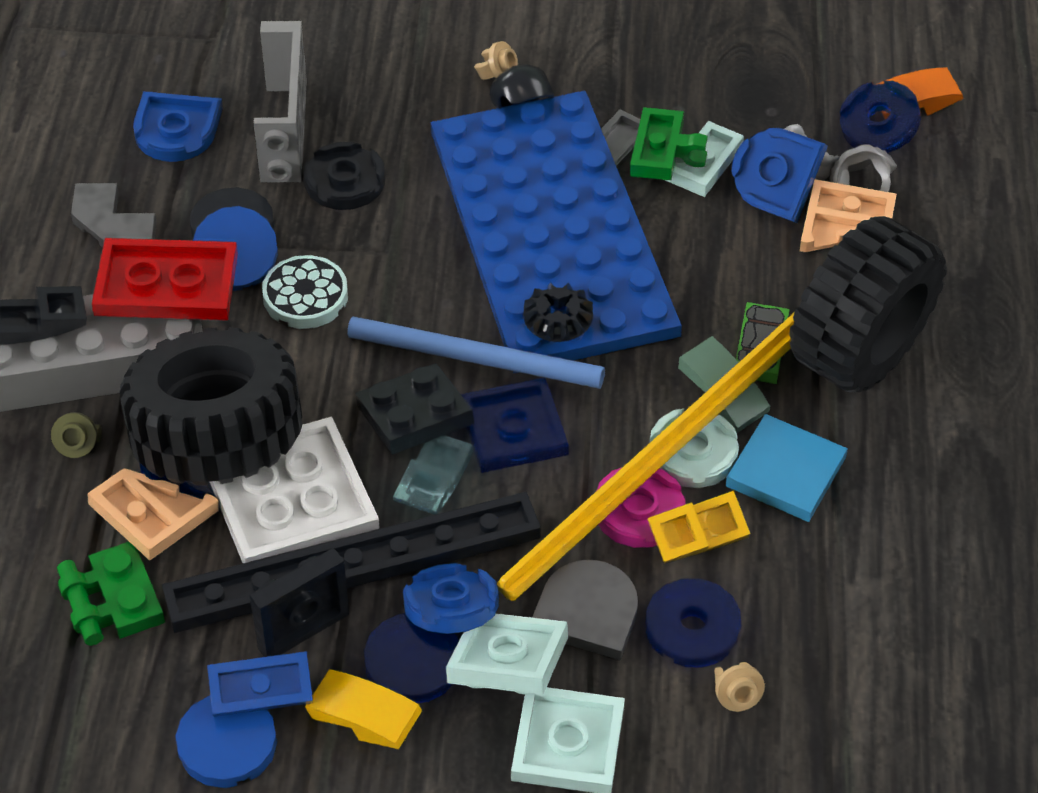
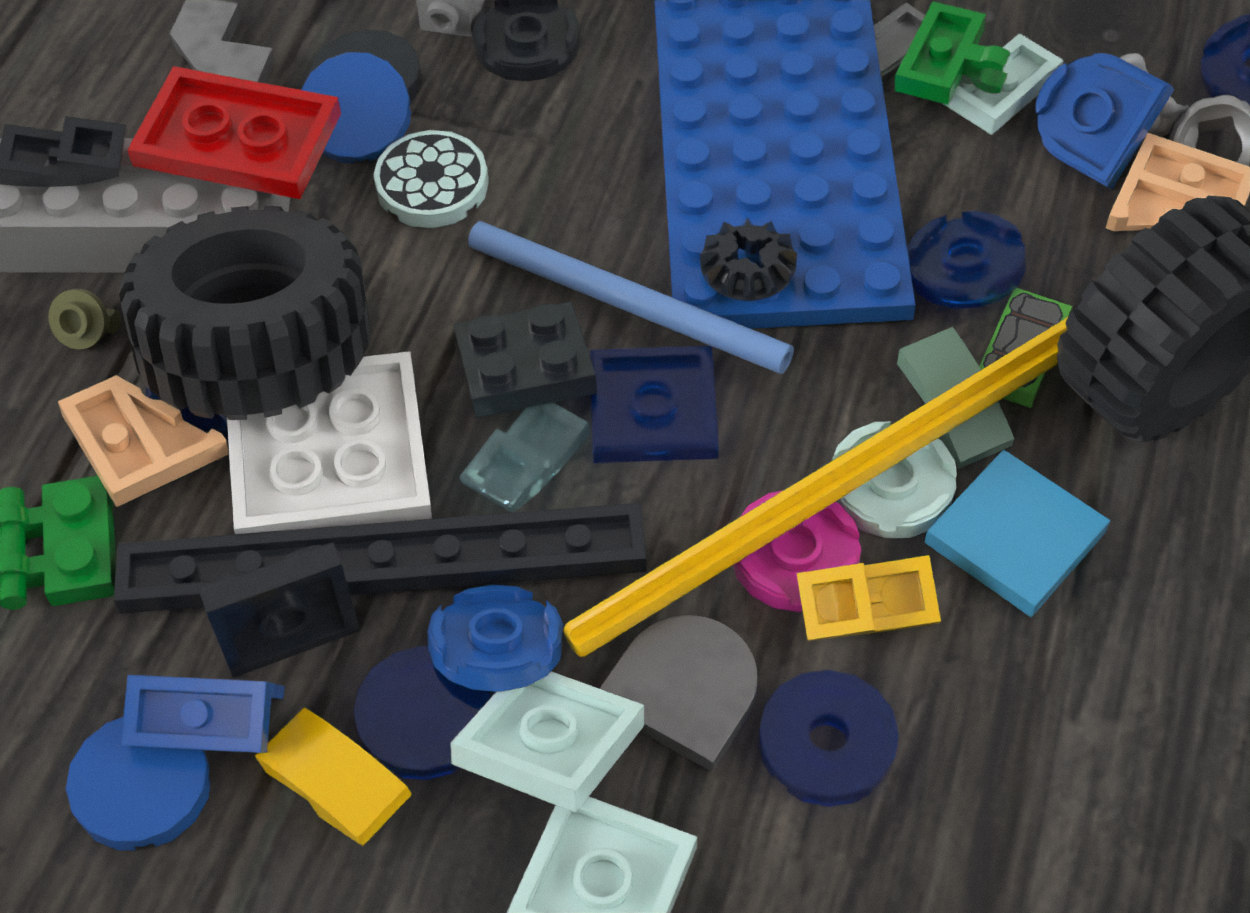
camera: 15 degrees right, 5 degrees up
tan plate [714,662,765,712] -> none
none -> clear blue tile [907,211,1026,309]

